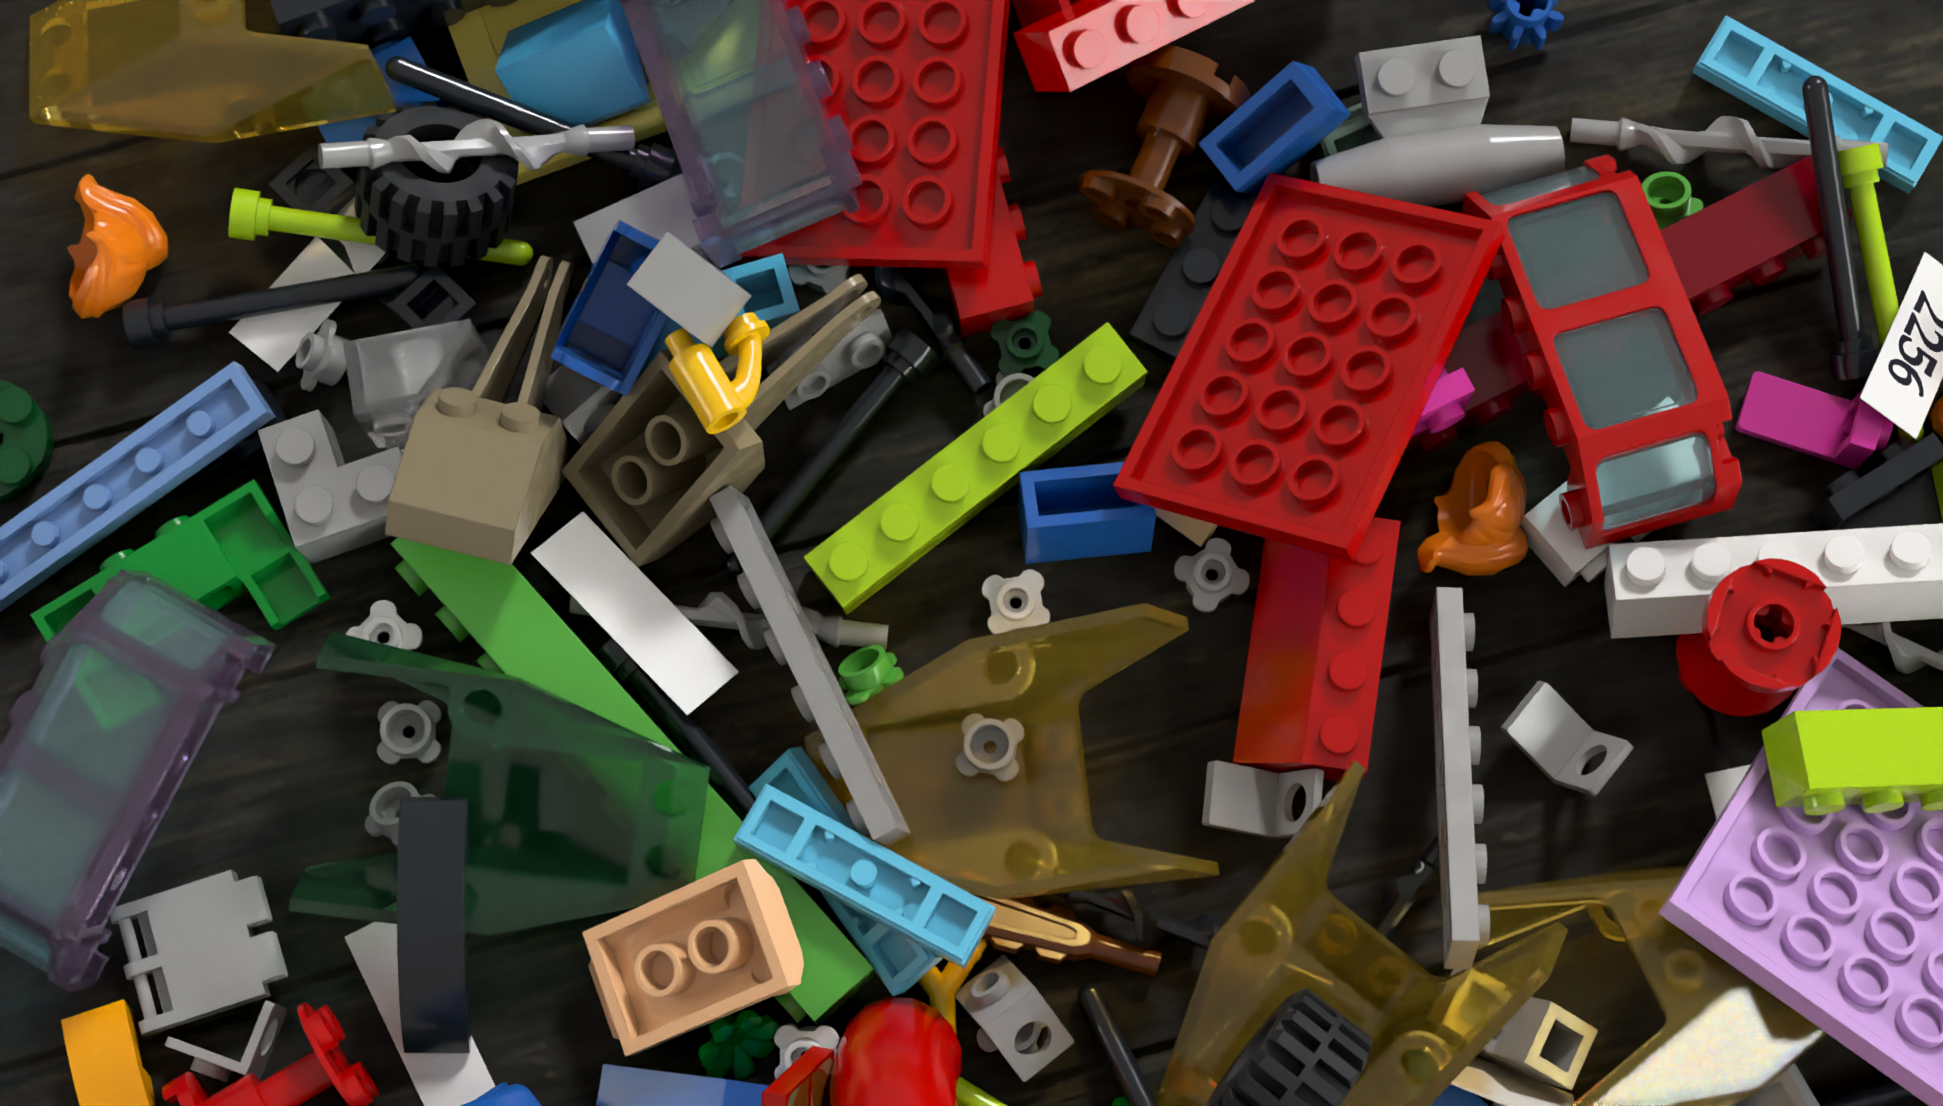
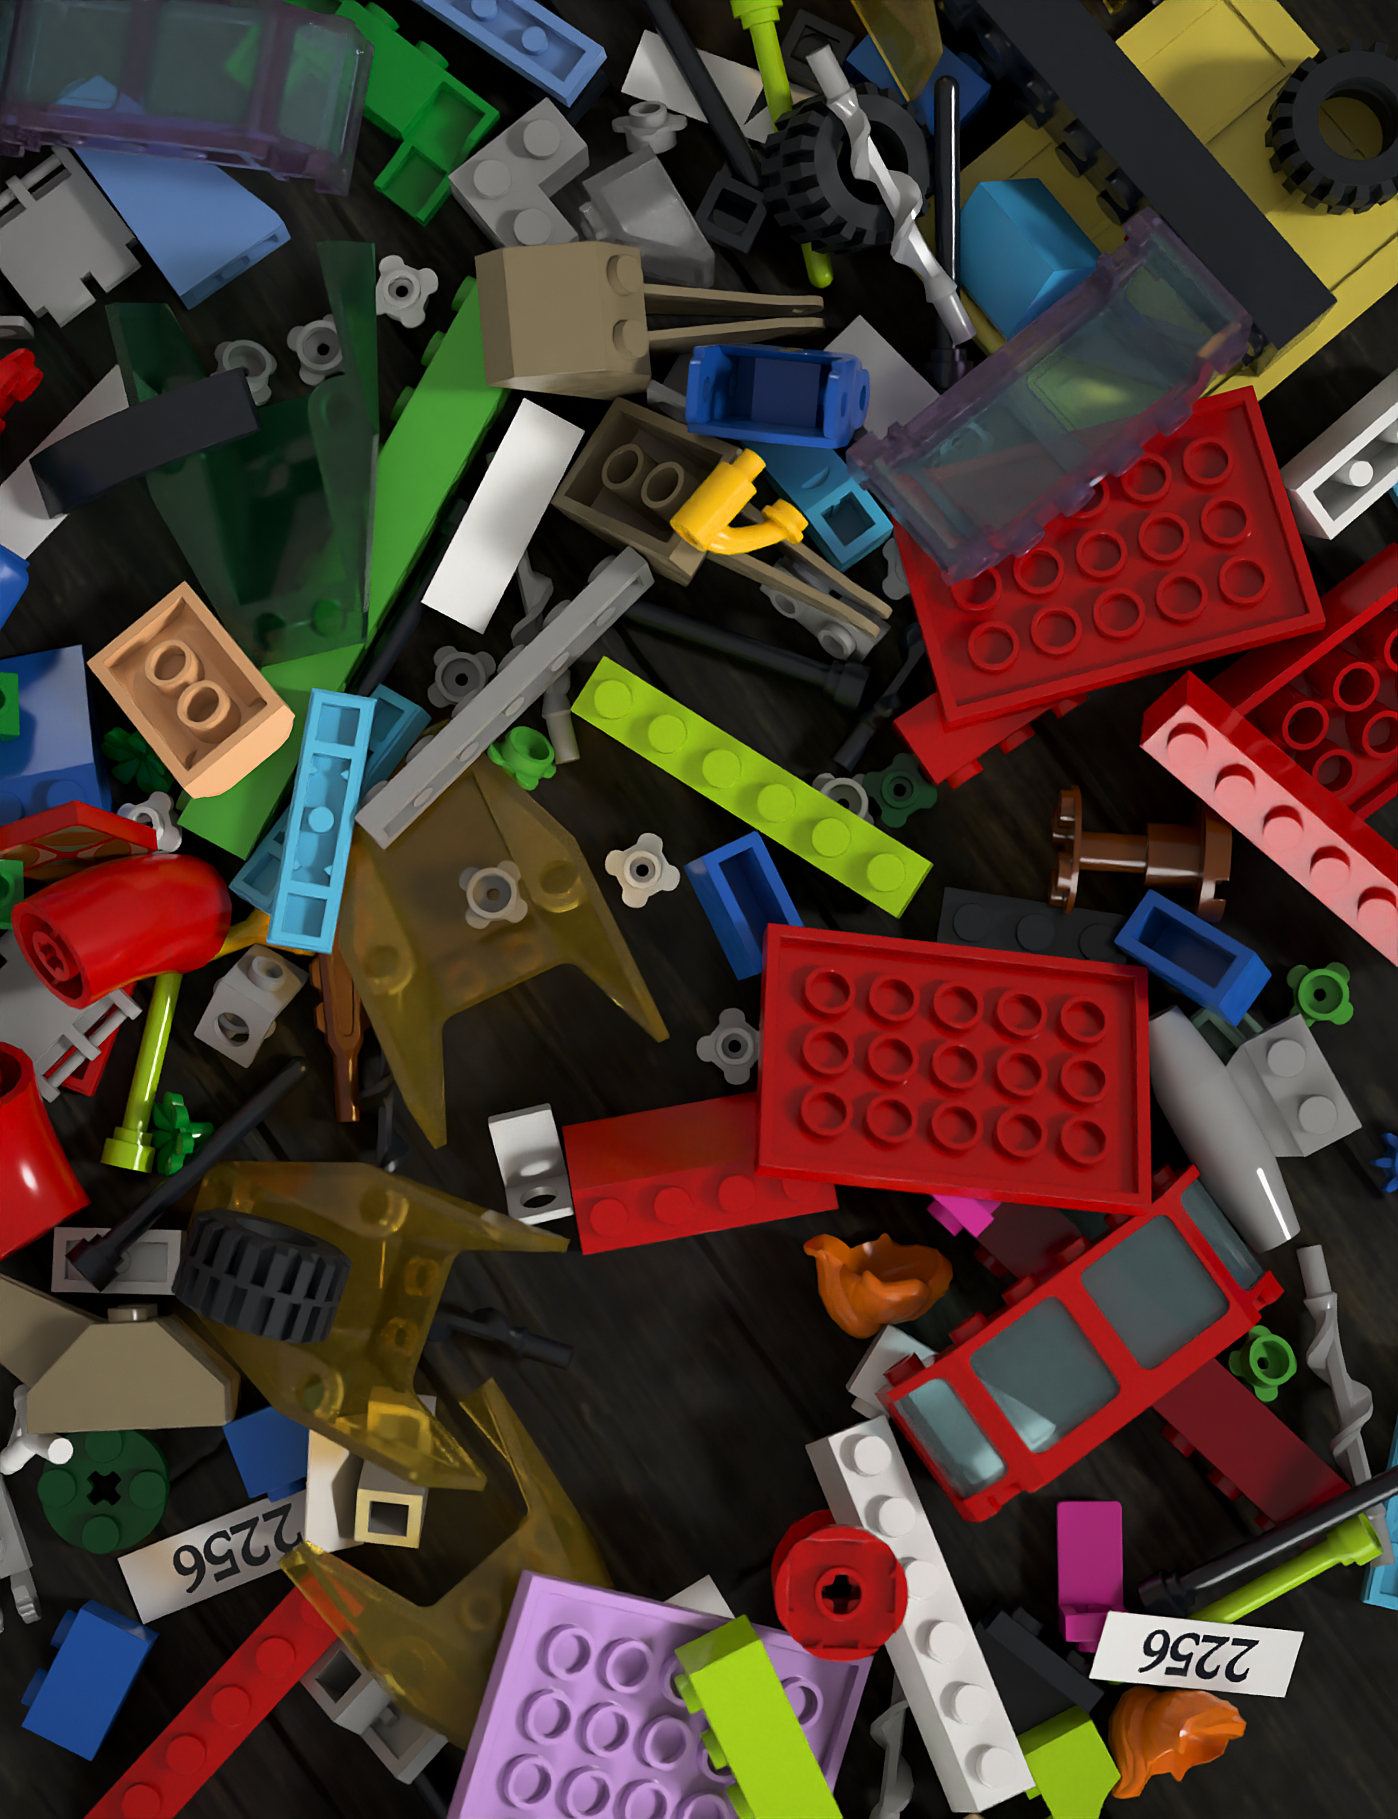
camera: 65 degrees right, 10 degrees up
light grey brick [626,231,752,347] -> none
light grey plate [1429,587,1490,970] -> none
light grey bracket [1501,681,1634,796] -> none
none -> medium blue slope [48,75,291,310]
none -> light grey plate [428,646,496,708]
none -> bright green plate [1286,962,1353,1027]

